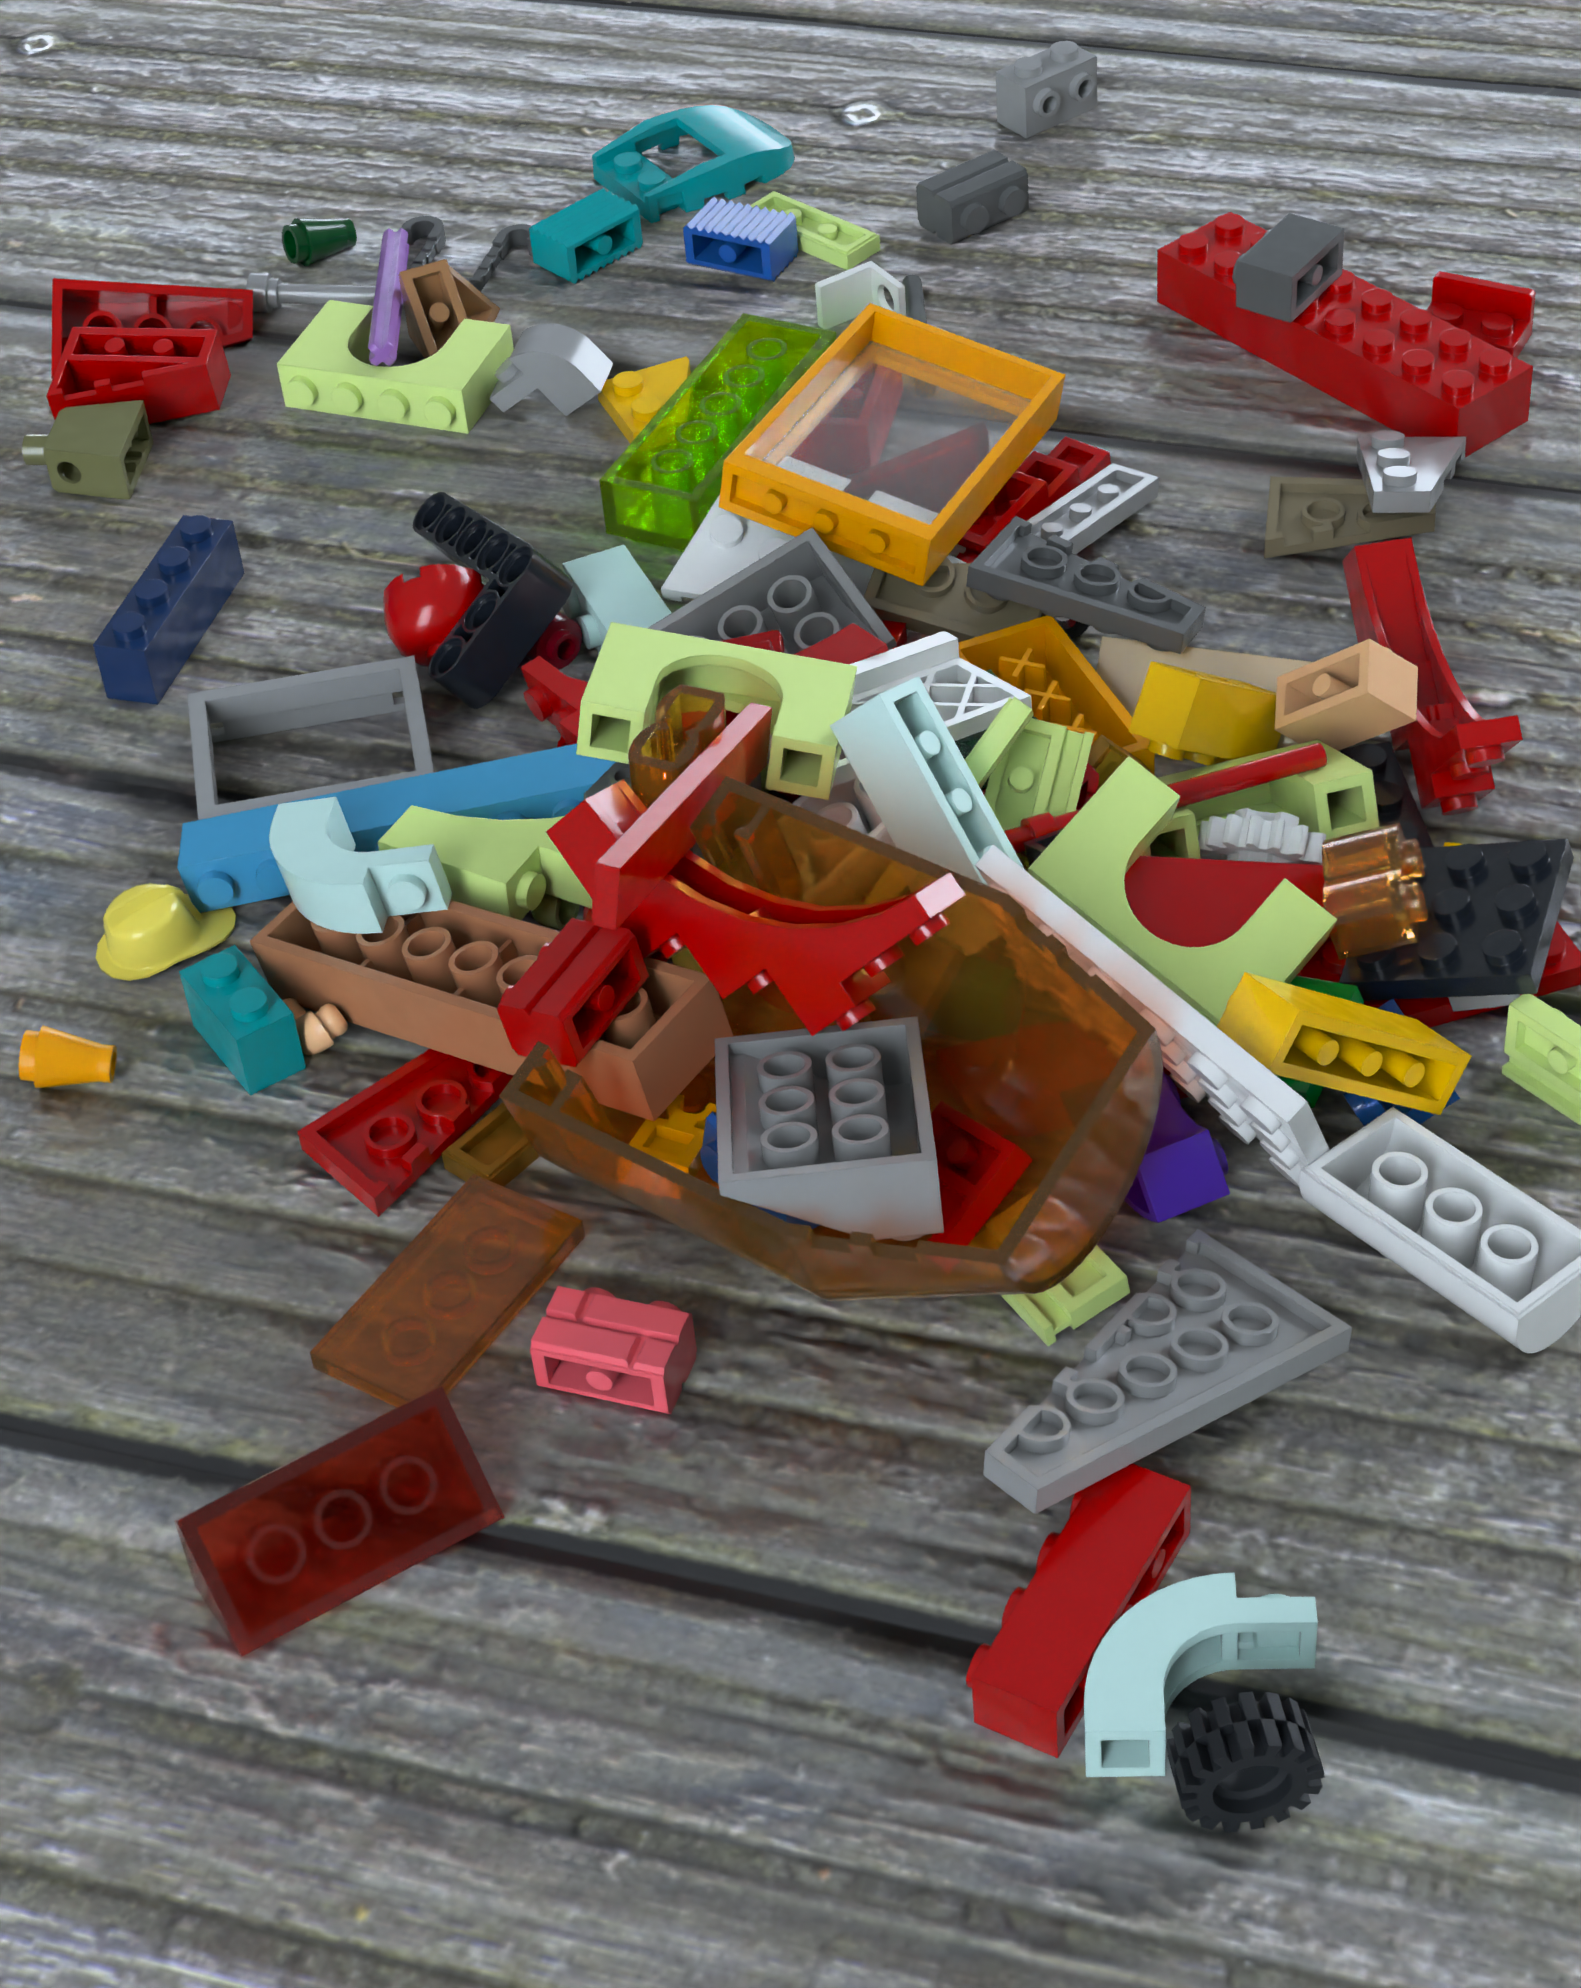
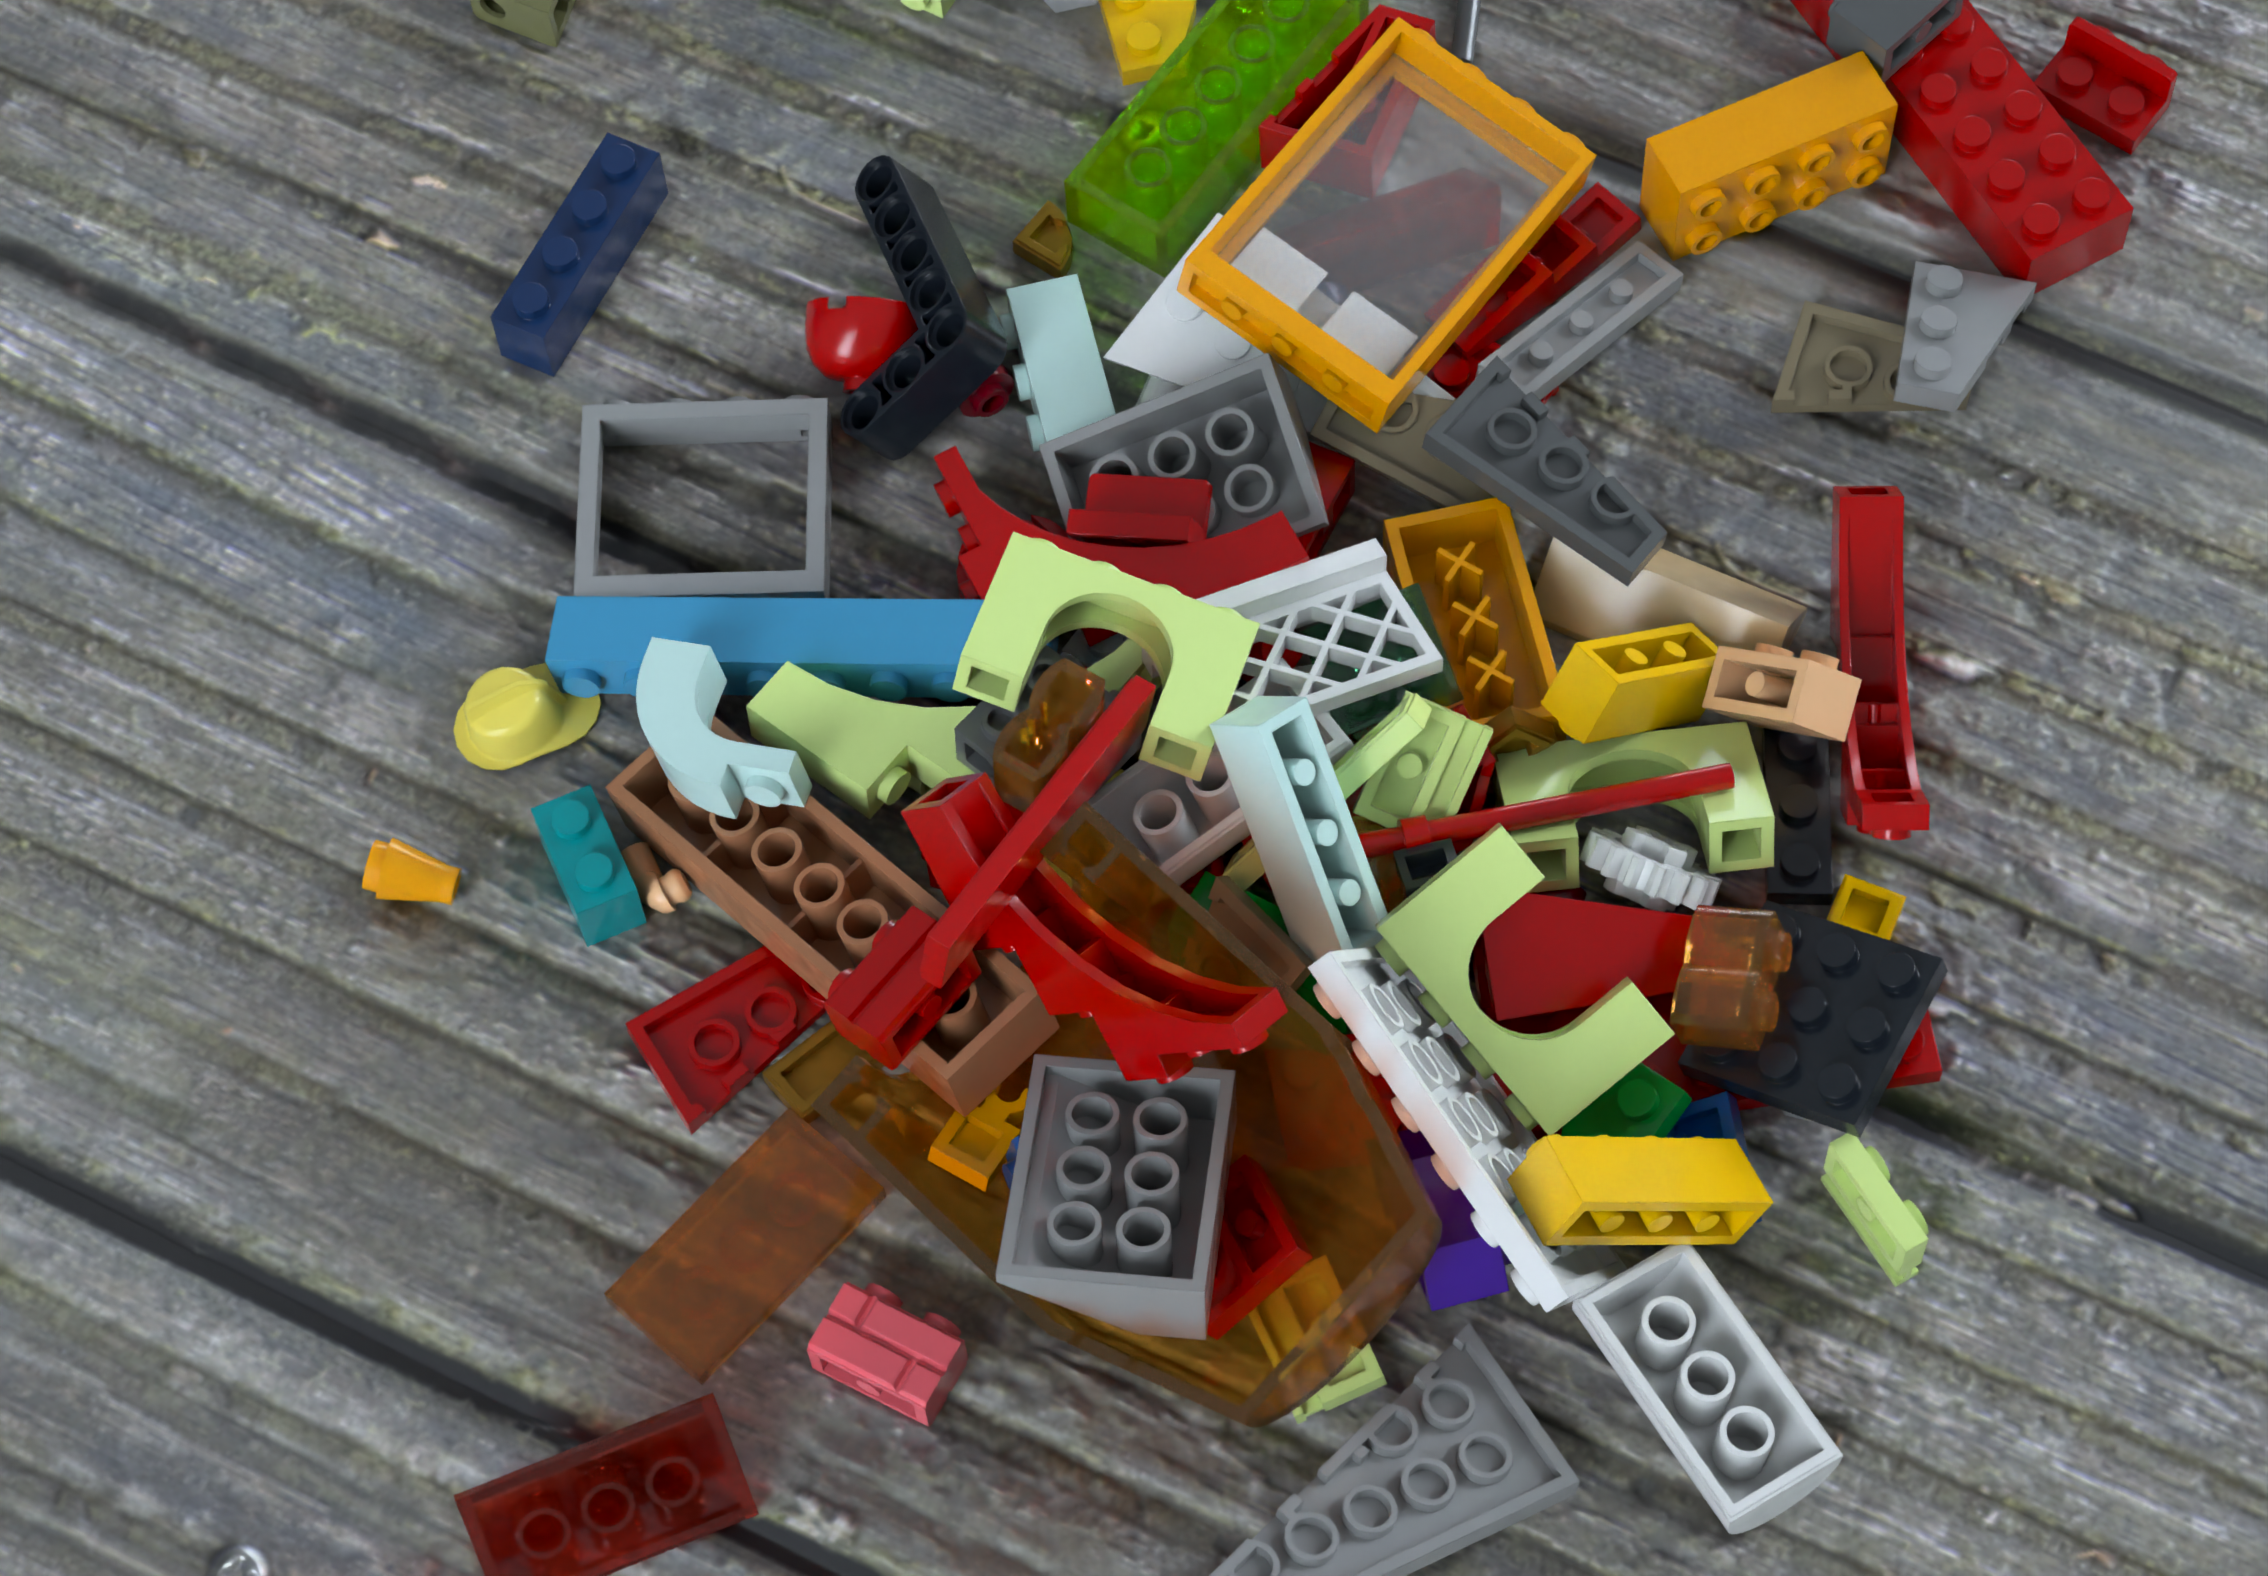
camera: 10 degrees right, 20 degrees up
none -> pearl gold tile [1012,200,1073,278]
none -> light orange brick [1639,50,1898,261]

